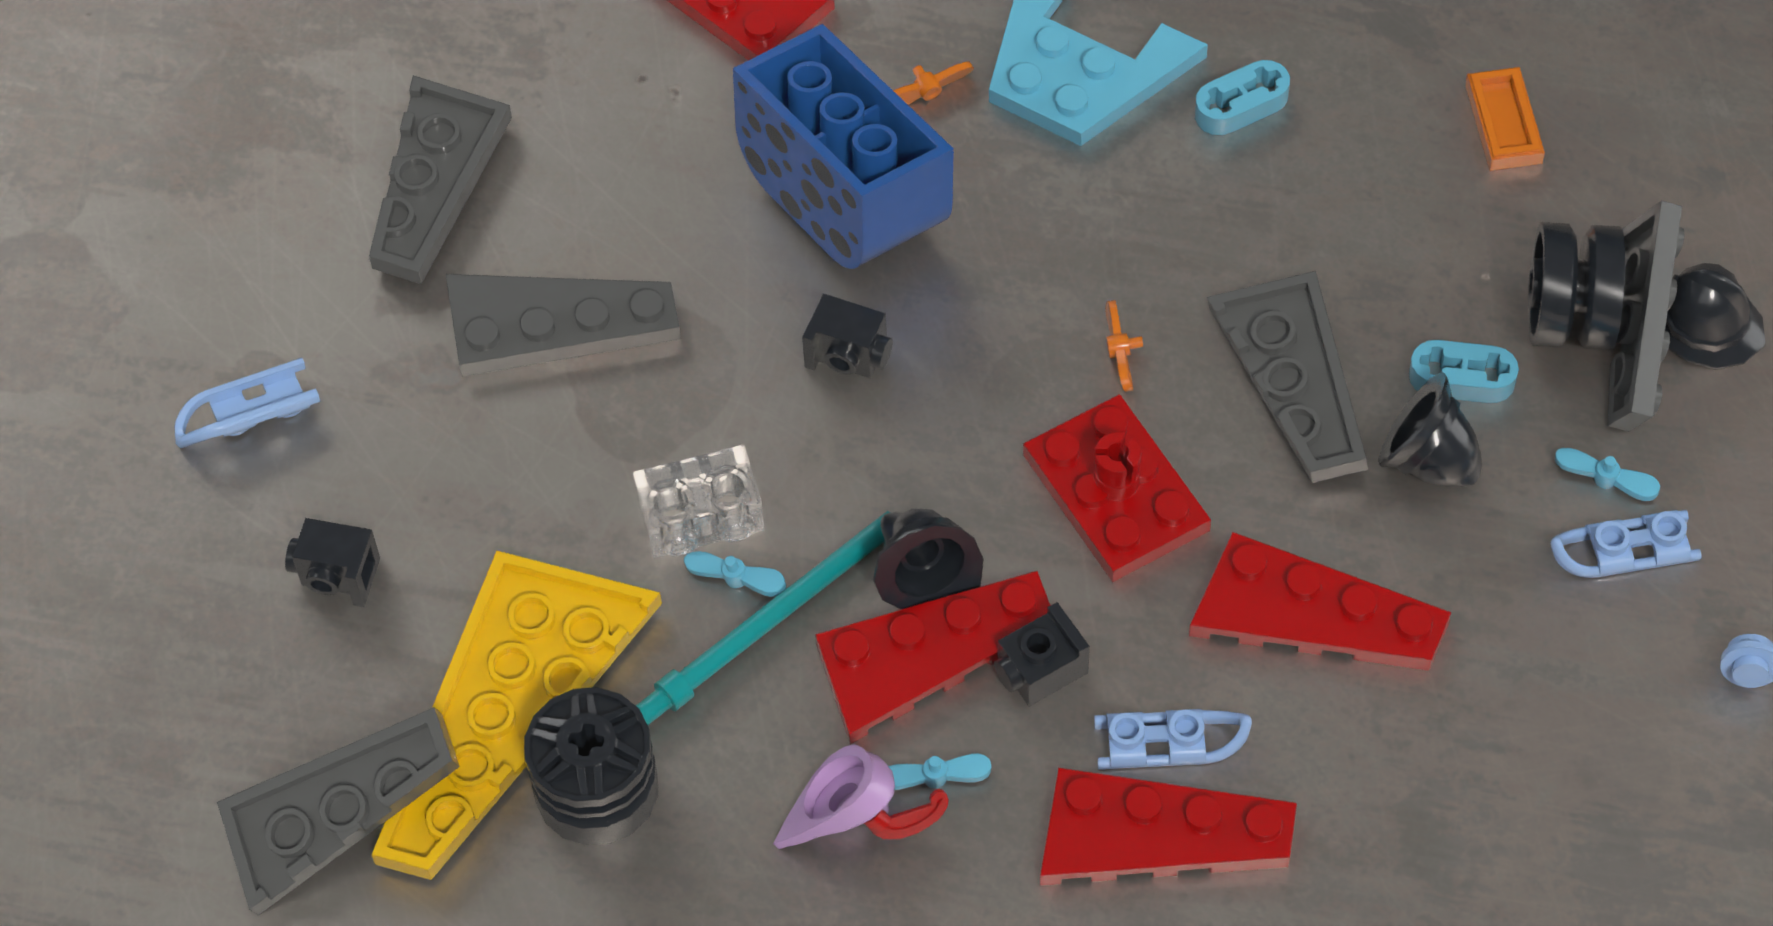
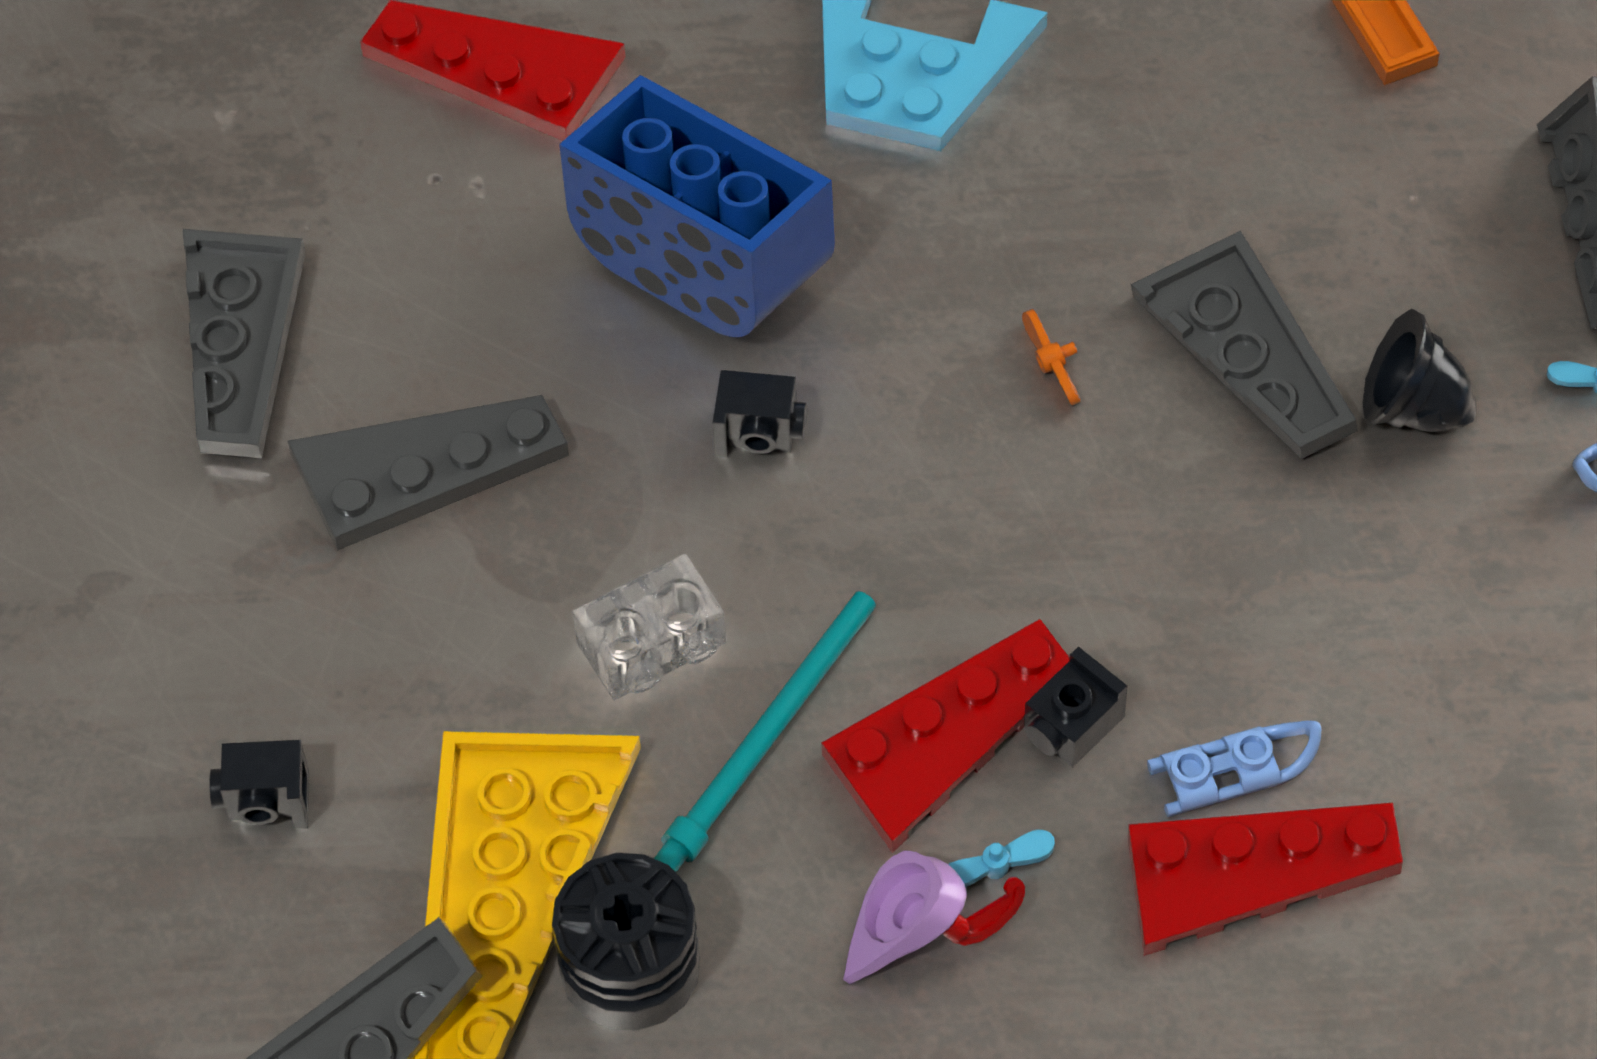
camera: 15 degrees left, 0 degrees up
light blue piece [174,358,320,448] -> none
medium azure piece [684,551,786,597] -> none
black piece [873,509,984,609] -> none
orange piece [893,61,974,105] -> none
red plate [1023,394,1211,583] -> none
red wing [1189,532,1452,671] -> none
medium azure beam [1195,60,1290,135] -> none
medium azure beam [1409,340,1519,403] -> none
black wheel [1528,222,1625,350] -> none

